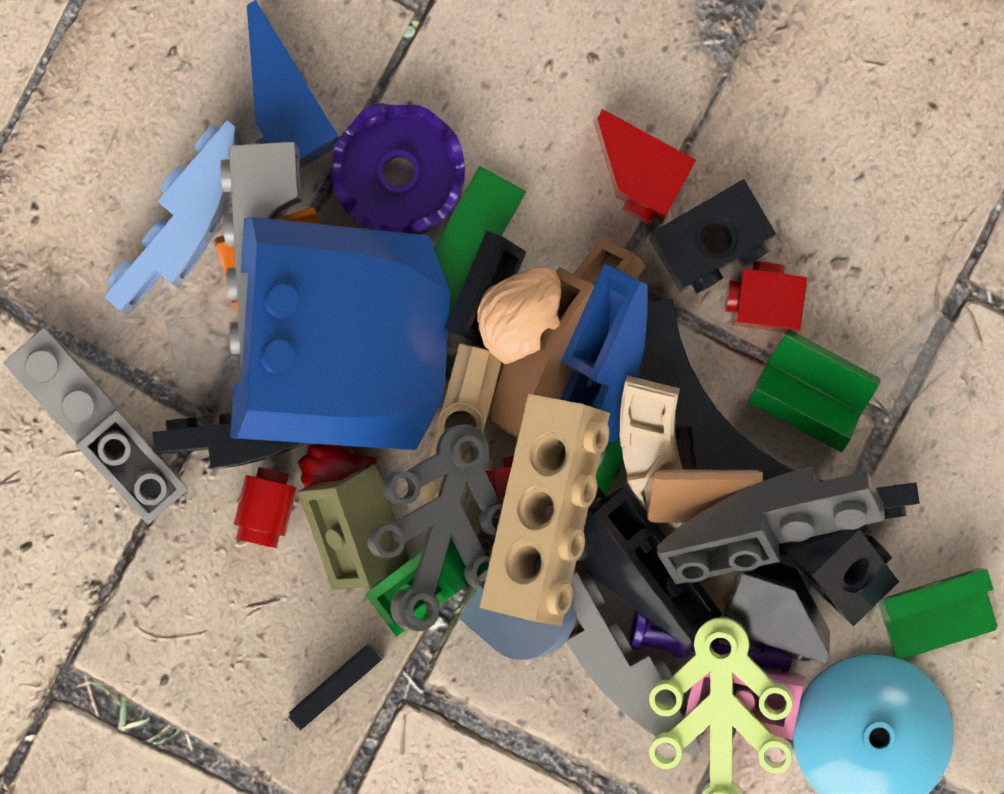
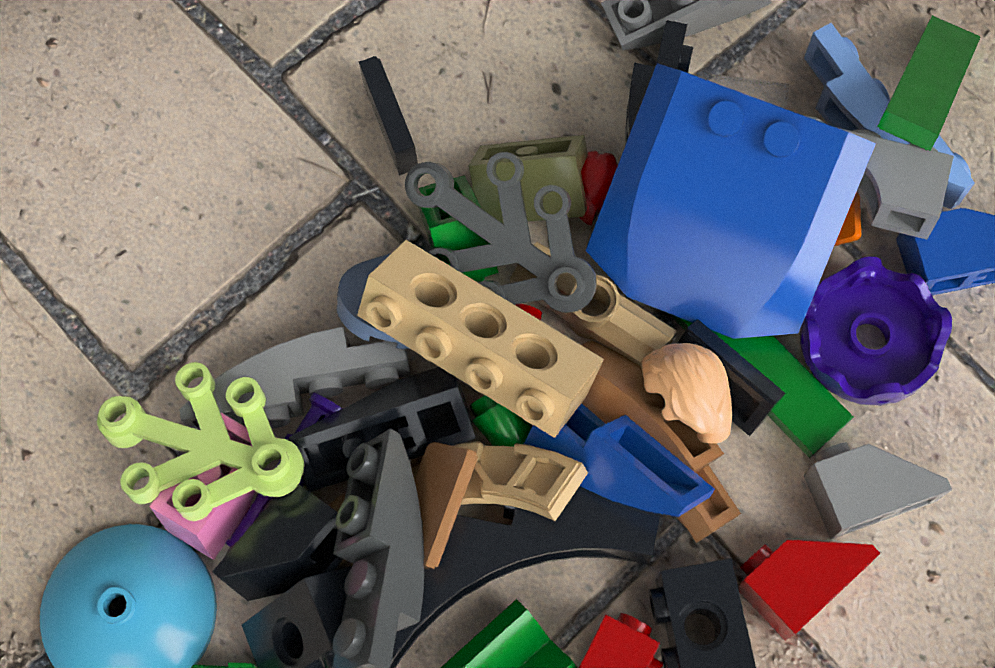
camera: 115 degrees right, 15 degrees down
red brick [233,467,297,548] -> none
none -> light grey slope [804,442,952,539]
none -> green tile [877,15,981,151]

